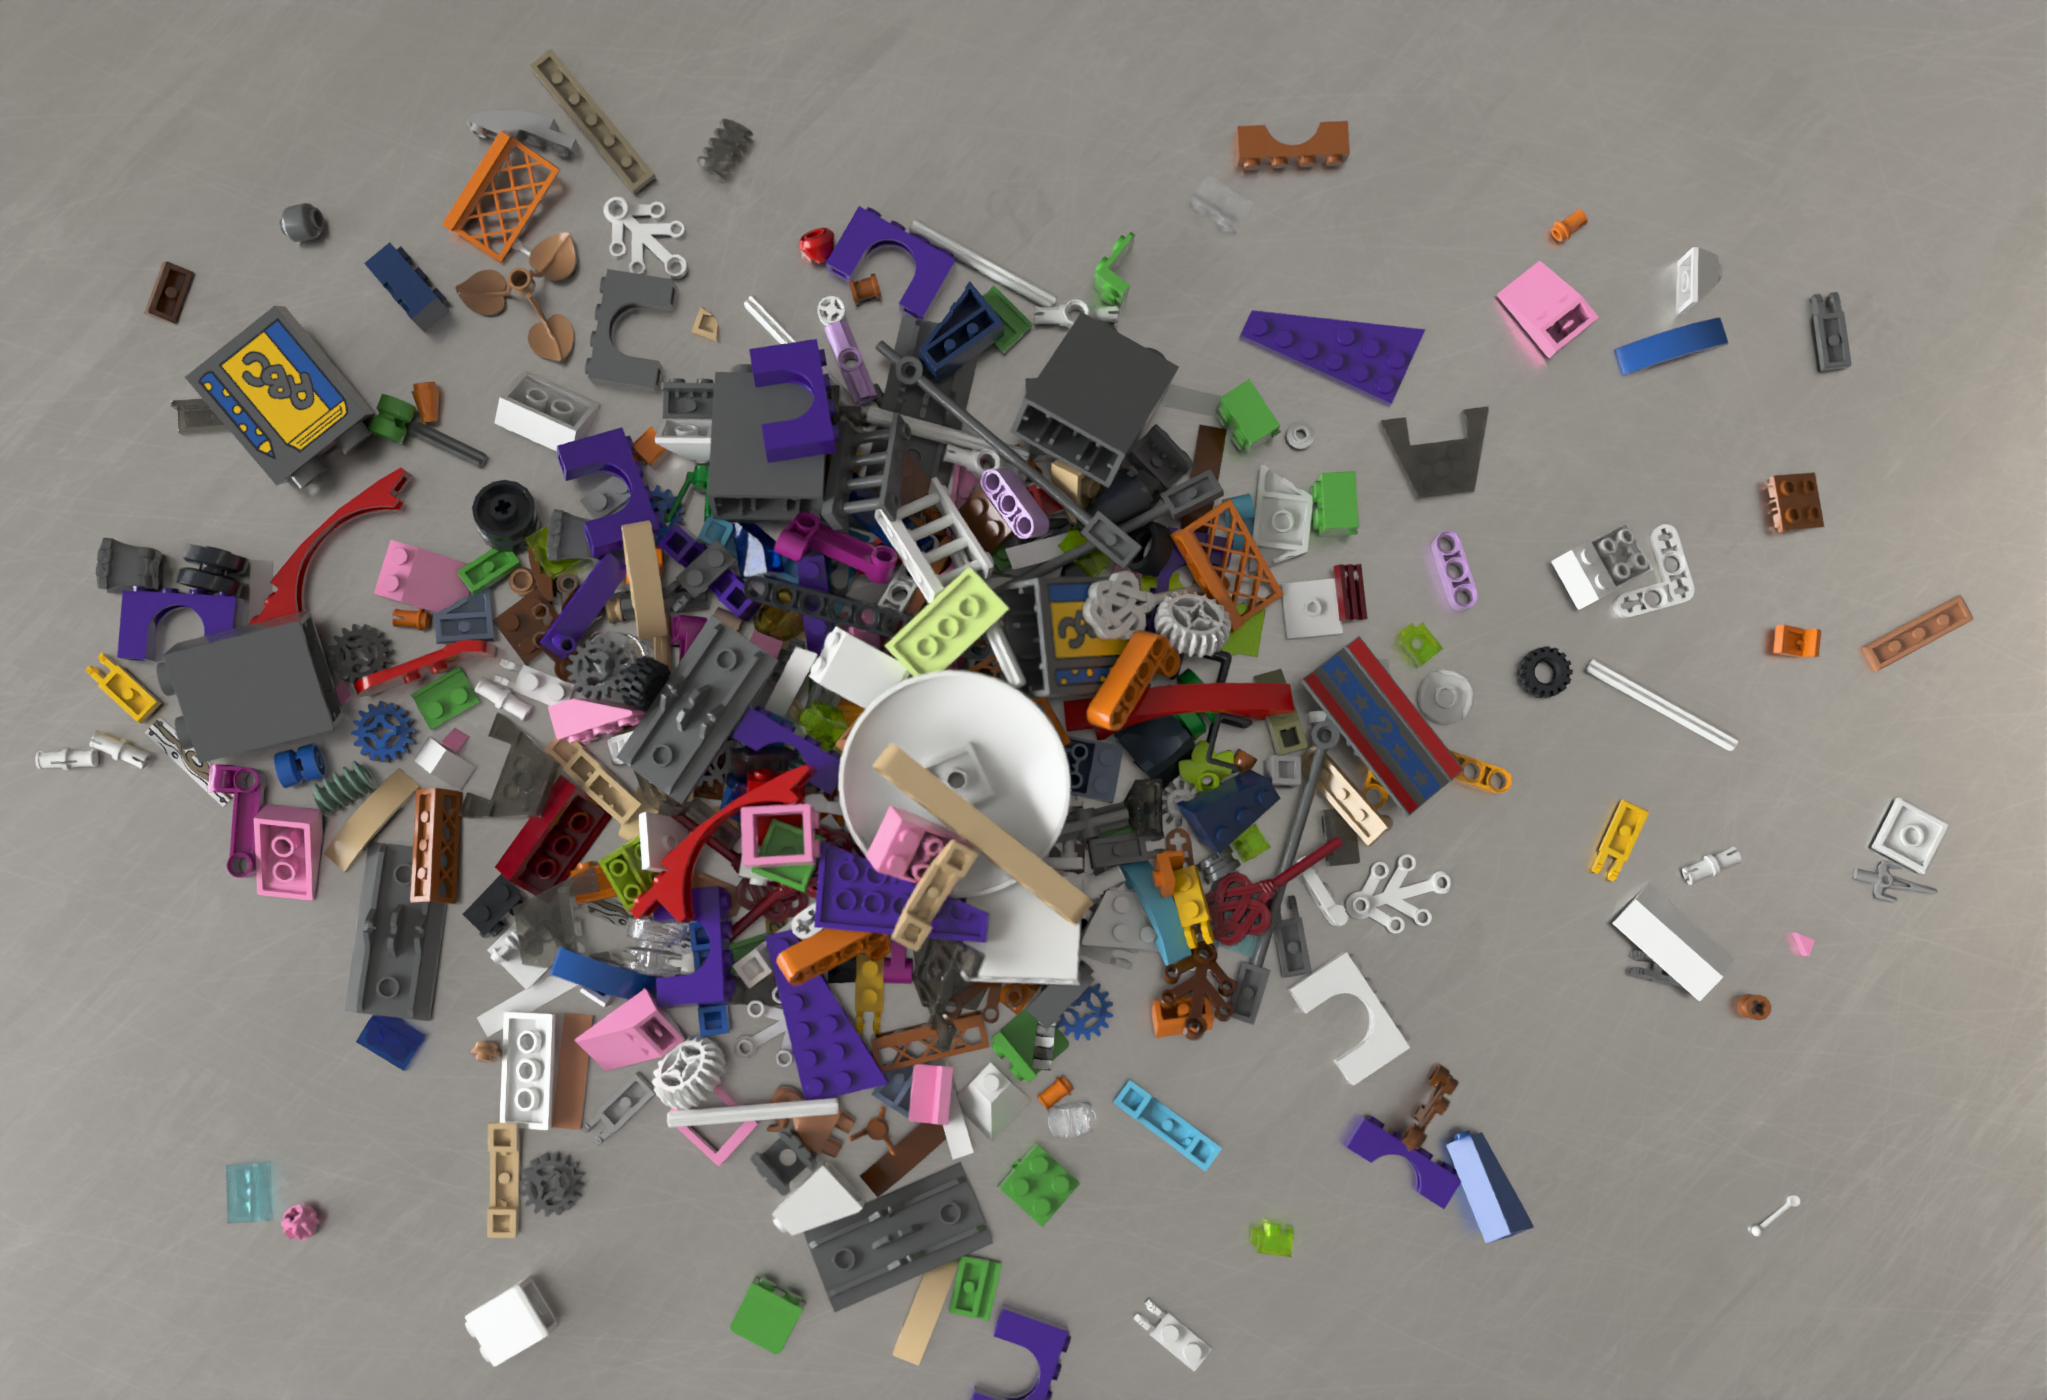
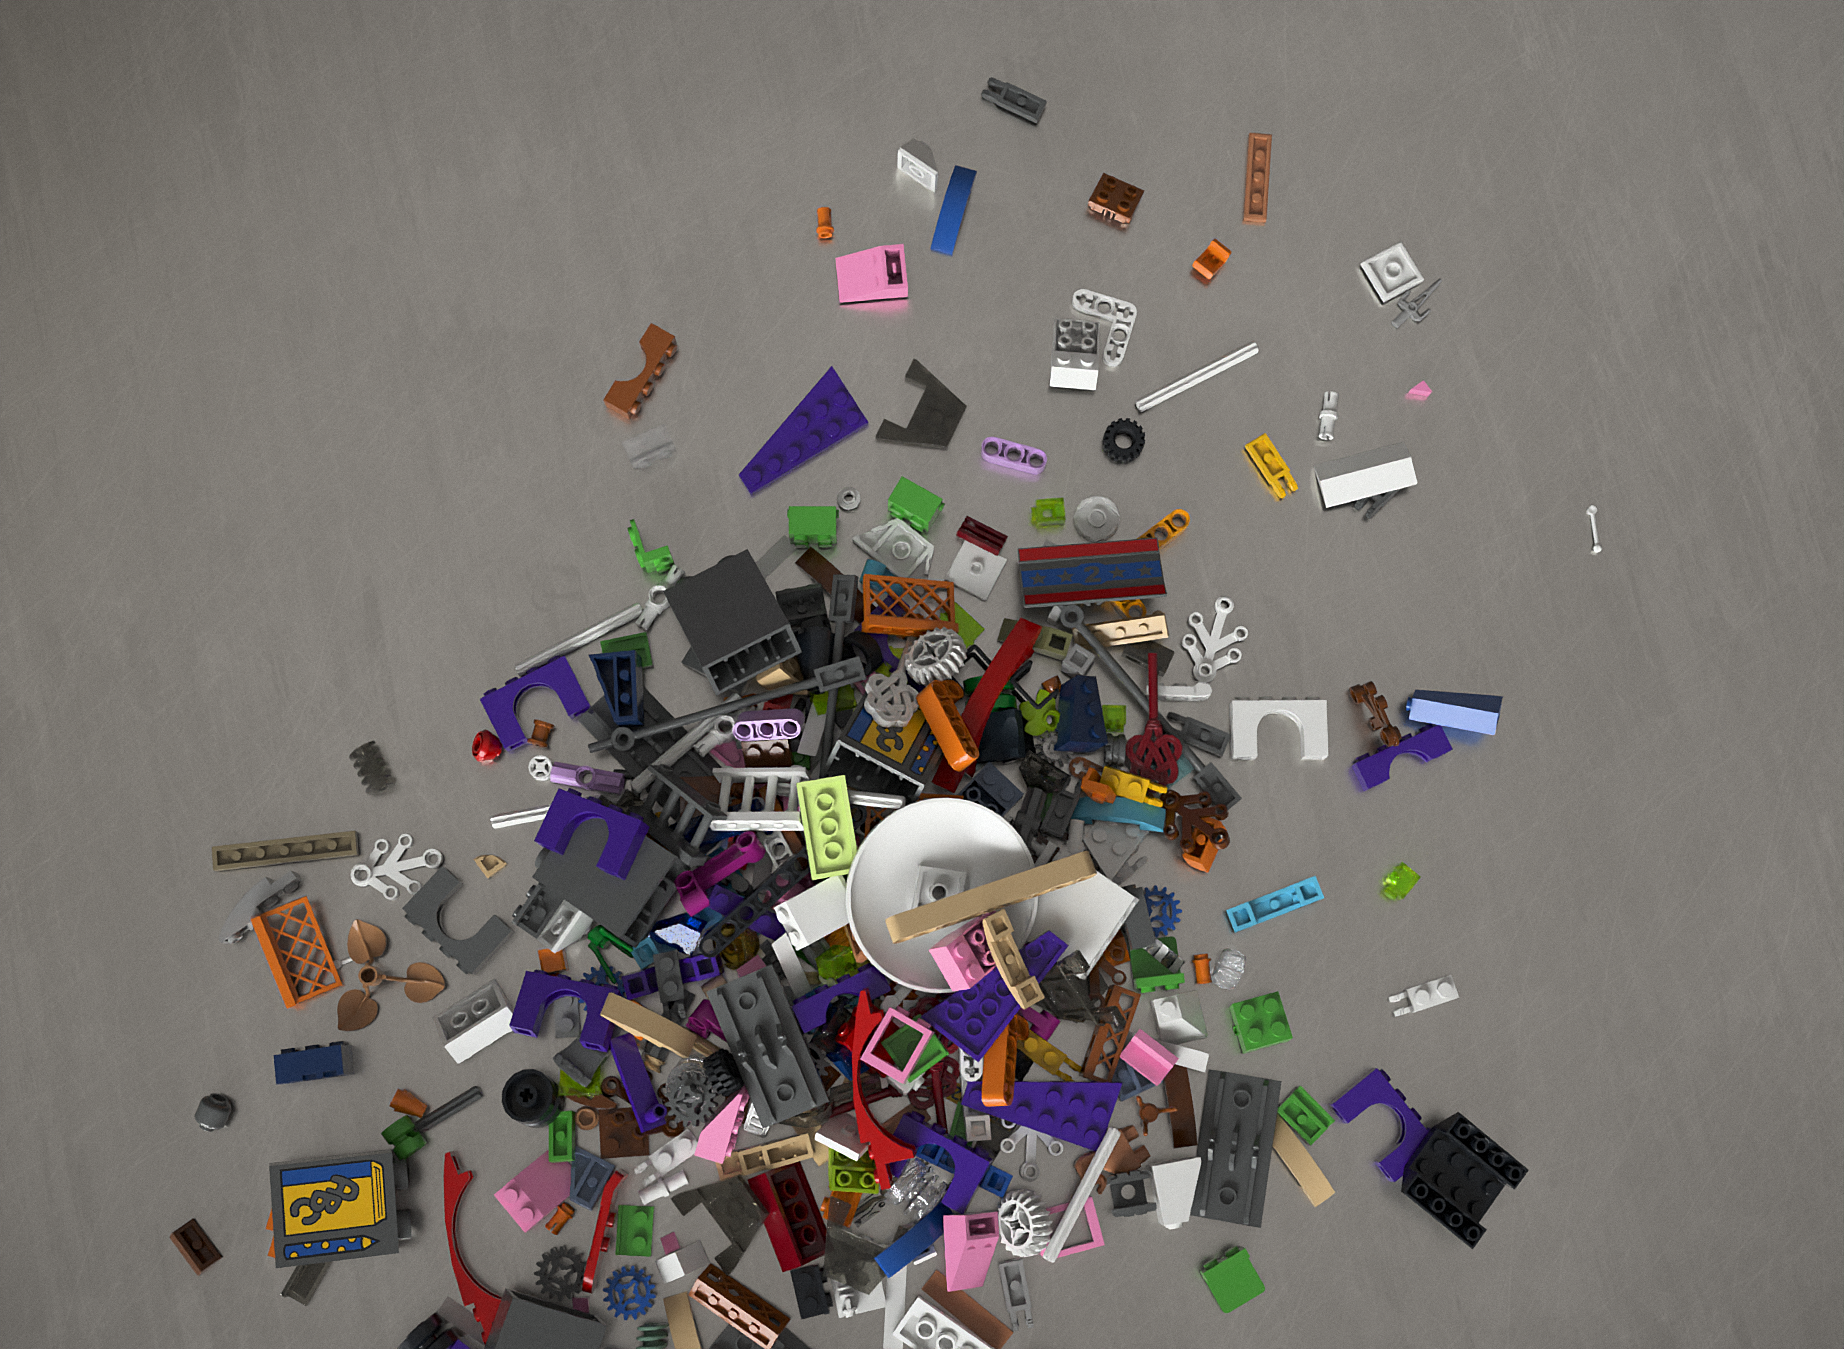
camera: 55 degrees left, 5 degrees down
dark orange bush [1738,994,1771,1020] -> none

